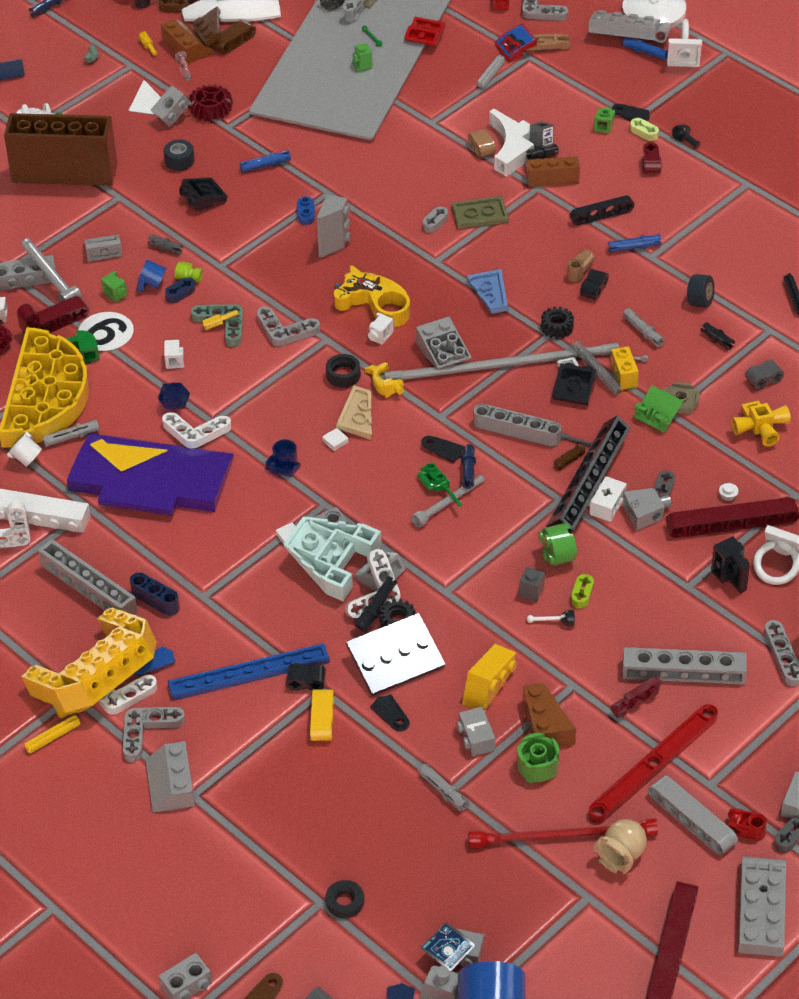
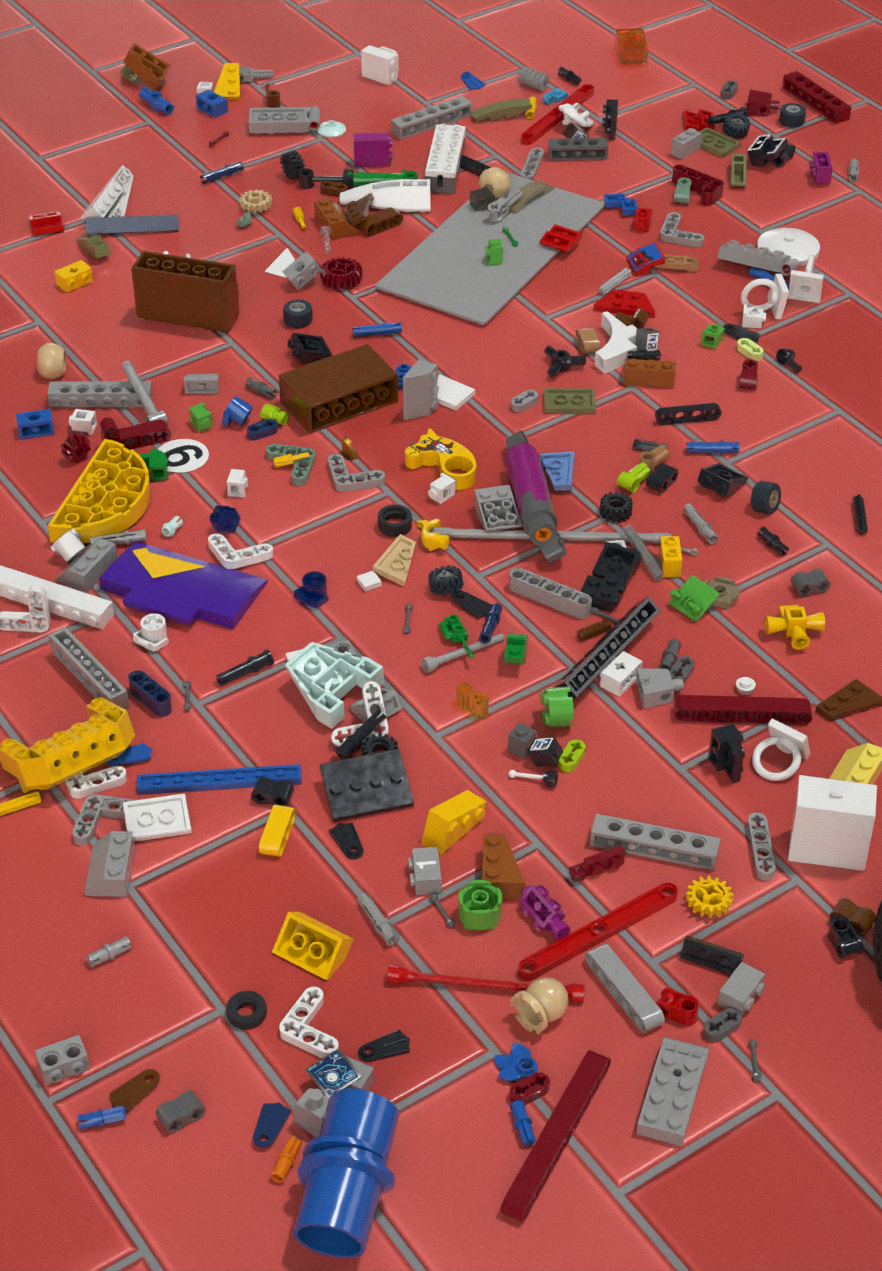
camera: 10 degrees right, 5 degrees down
none -> light grey slope [55,538,117,593]
none -> light grey pin [86,936,132,968]
none -> white tile [123,793,191,842]
none -> white piece [133,614,169,651]
none -> light aqua pin [162,516,183,537]
none -> dark grey hinge [183,681,191,711]
none -> black pin [216,649,274,686]
none -> tan gear [239,189,272,213]
none -> yellow slope [272,912,354,980]
none -> reddish brown brick [279,344,398,434]
none -> white beam [279,987,339,1058]
none -> pearl gold tile [342,437,358,460]
none -> black piece [358,1029,410,1062]
none -> dark grey hinge [403,604,413,634]
none -> black wheel [428,565,464,596]
none -> dark grey hinge [429,893,455,928]
none -> white tile [437,374,475,411]
none -> clear yellow axle [456,683,489,719]
none -> blue plate [494,1042,538,1081]
none -> green brick [504,633,528,665]
none -> piece [505,430,567,564]
none -> dark red beam [509,1072,550,1105]
none -> blue axle [510,1100,536,1146]
none -> magenta brick [519,884,571,940]
none -> black brick [527,737,563,767]
none -> black bush [544,346,586,378]
none -> black plate [580,574,626,613]
none -> red wing [593,289,655,318]
none -> reddish brown panel [615,309,649,329]
none -> lime piece [617,462,650,493]
none -> black axle [633,439,667,451]
none -> dark grey pin [659,639,681,671]
none -> black hinge [680,935,744,975]
none -> yellow gear [686,876,734,918]
none -> black plate [697,463,748,496]
none -> white tile [741,274,789,319]
none -> white brick [742,304,766,329]

